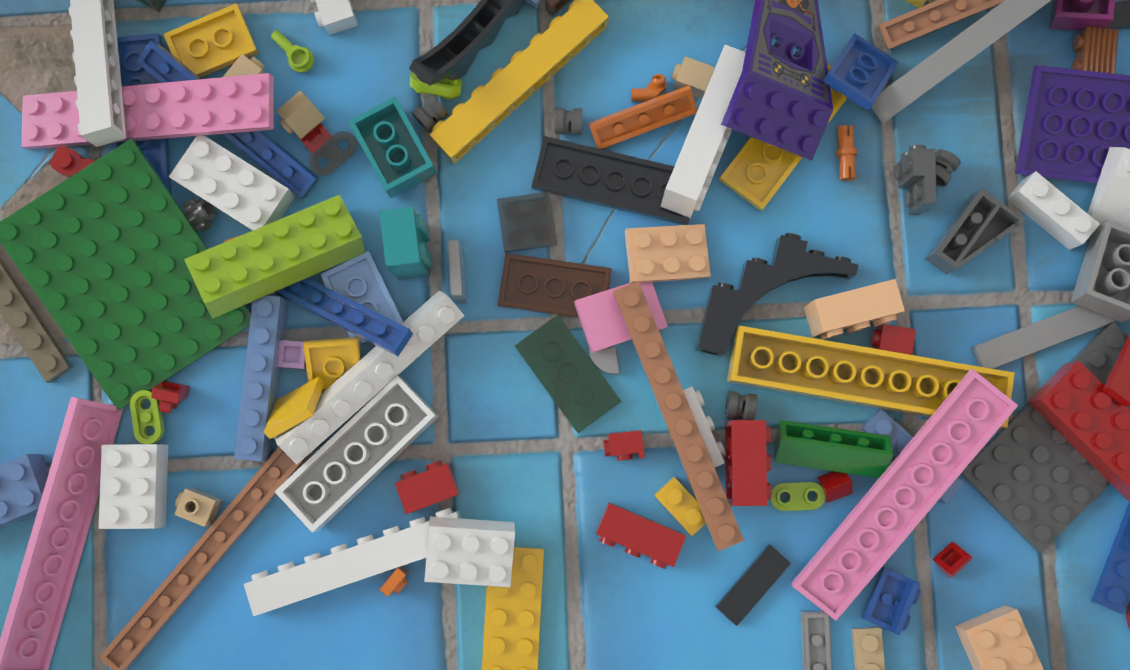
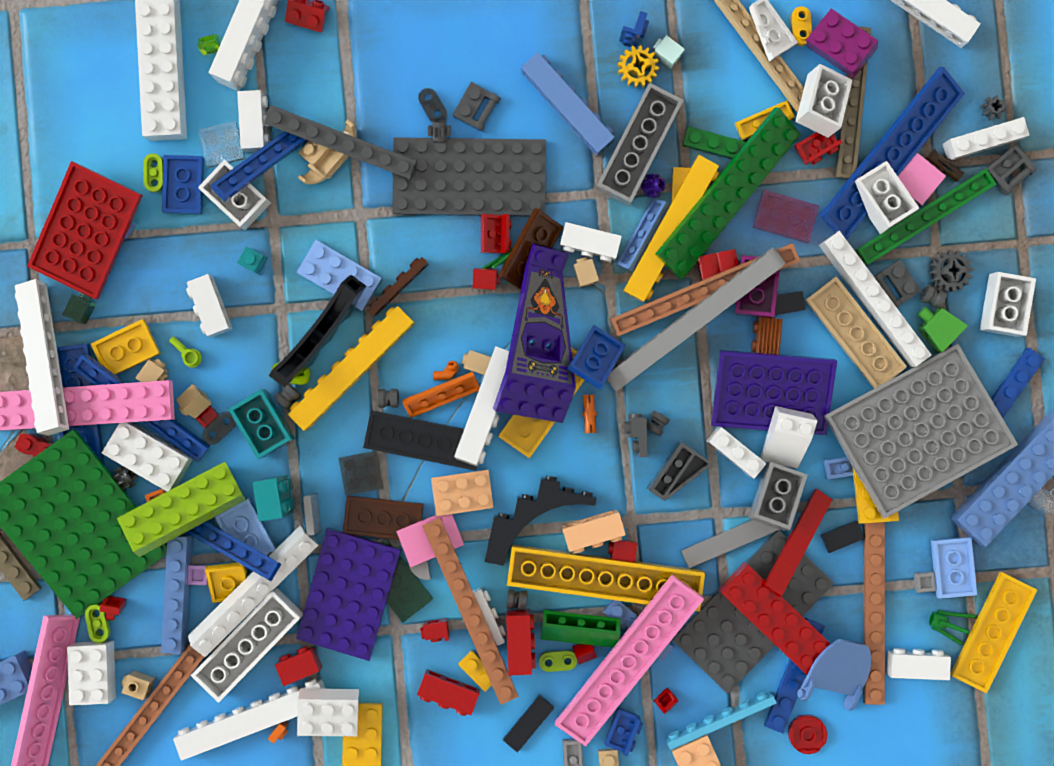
camera: 10 degrees left, 5 degrees up
yellow tile [264,376,324,439] -> none
none -> dark purple plate [296,528,402,661]
none -> medium azure plate [665,692,776,750]

